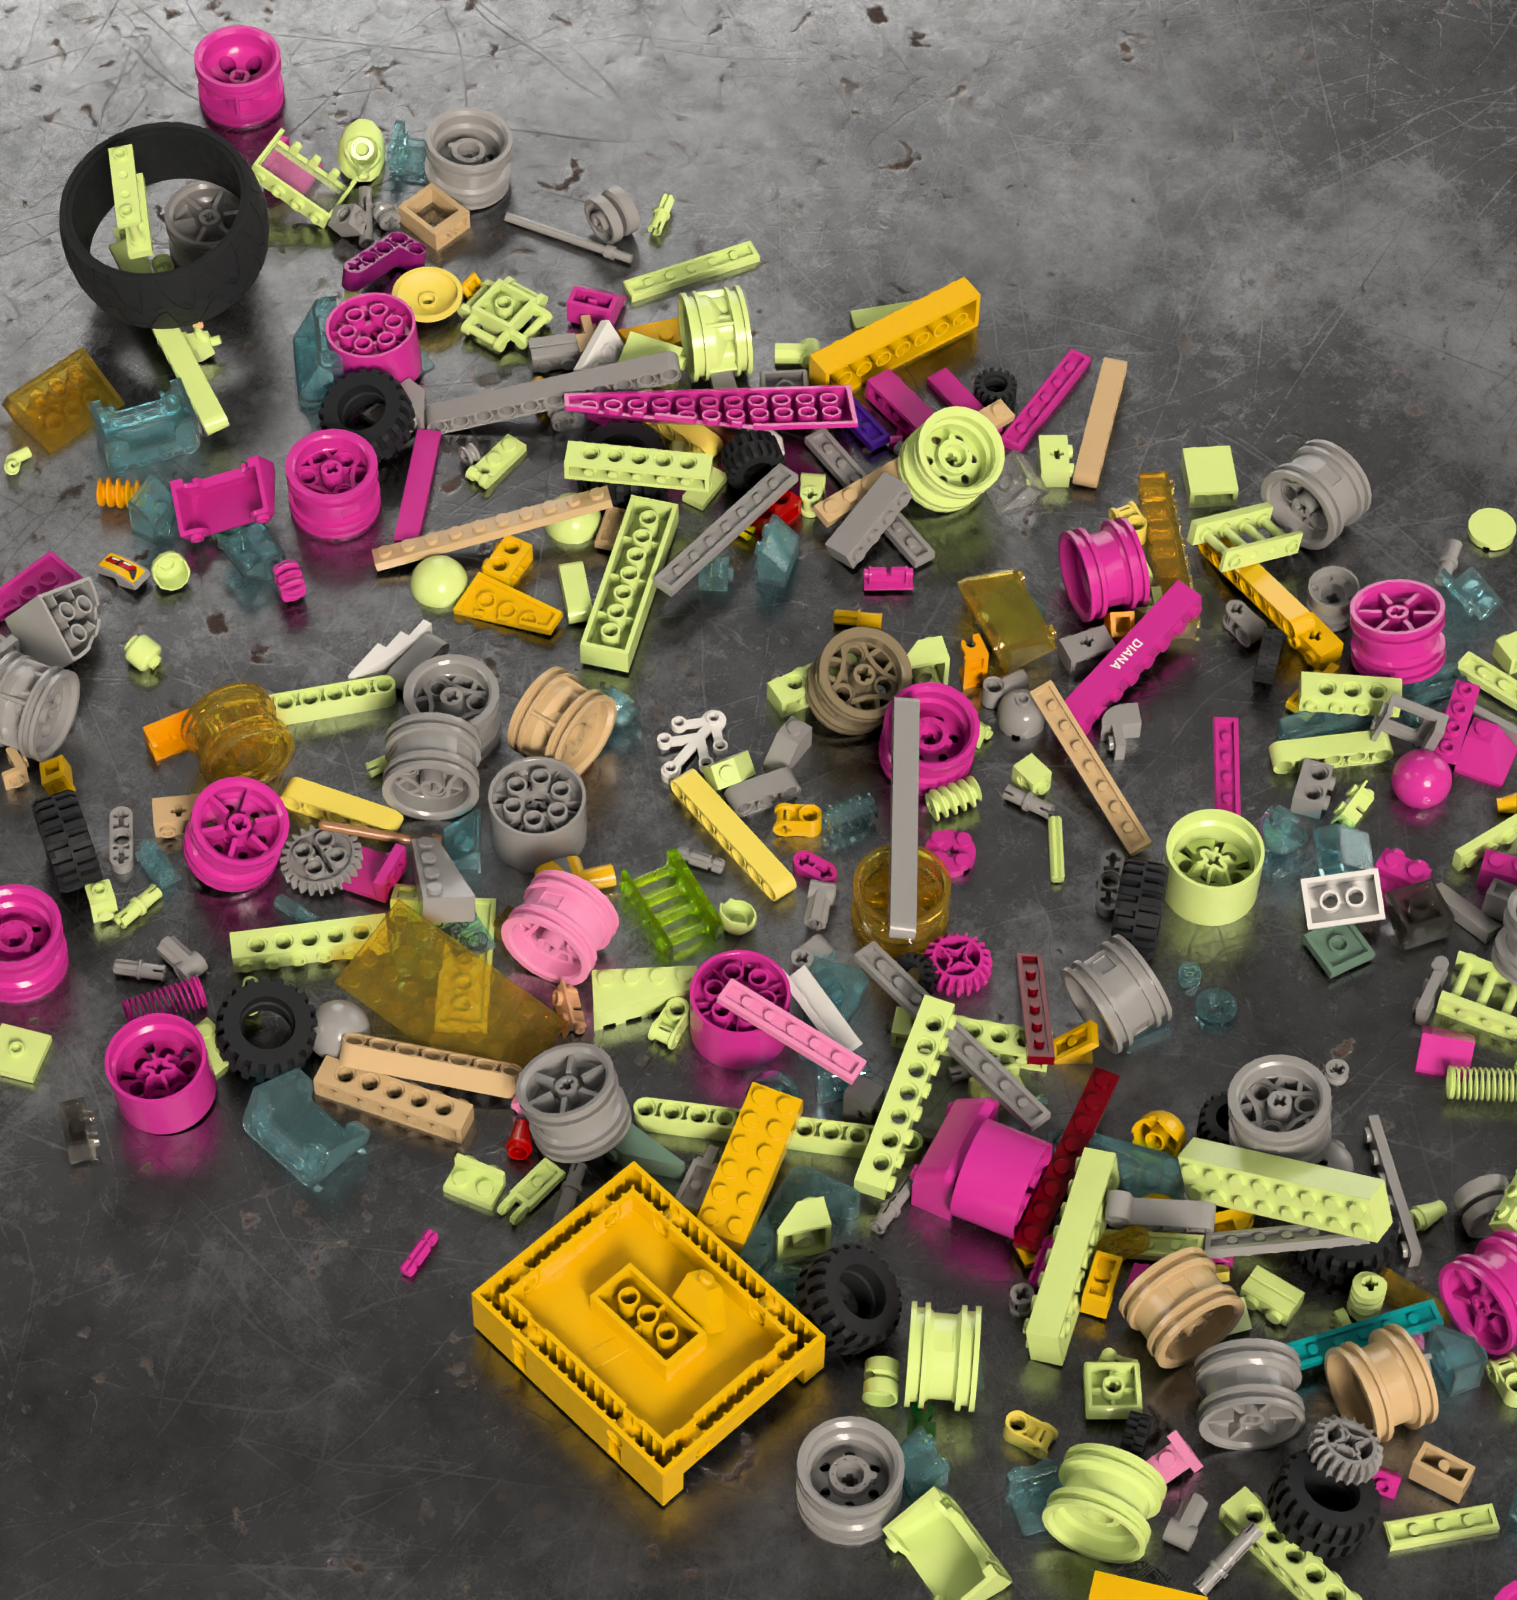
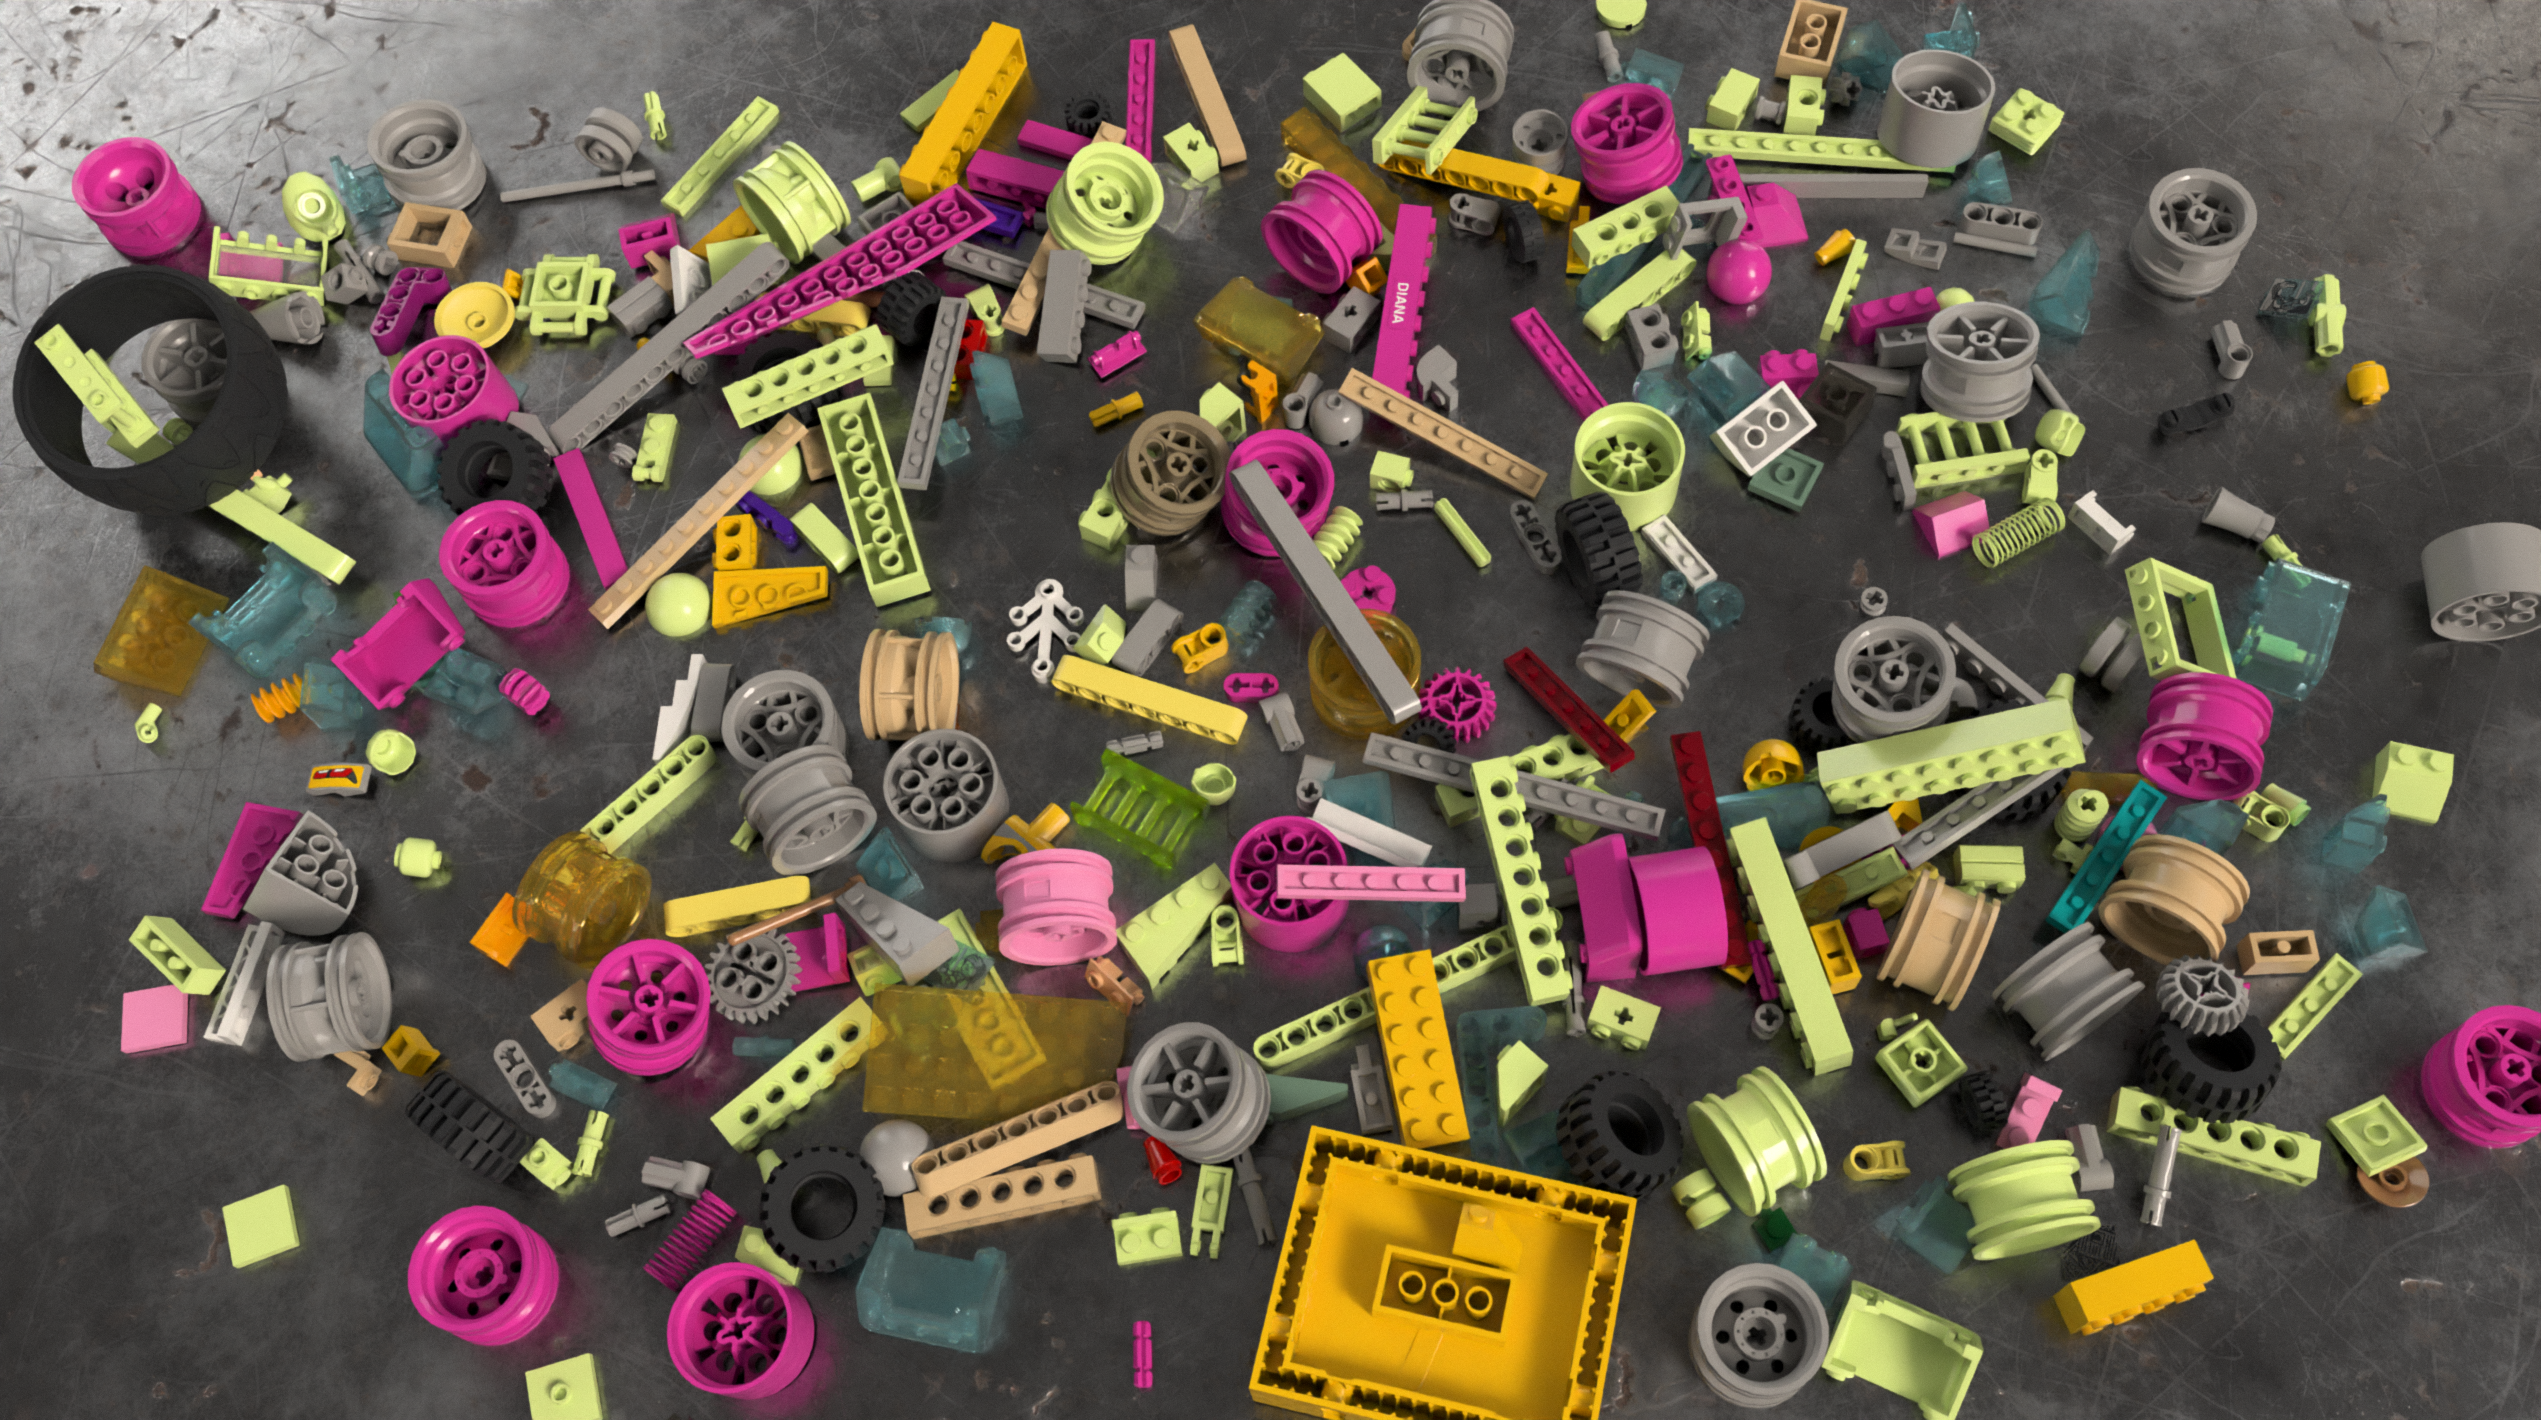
camera: 25 degrees left, 10 degrees up
none -> light grey cone [249,291,325,345]
none -> dark purple hinge [735,491,798,545]
none -> yellowish green brick [1586,985,1661,1051]
none -> white tile [1641,514,1718,594]

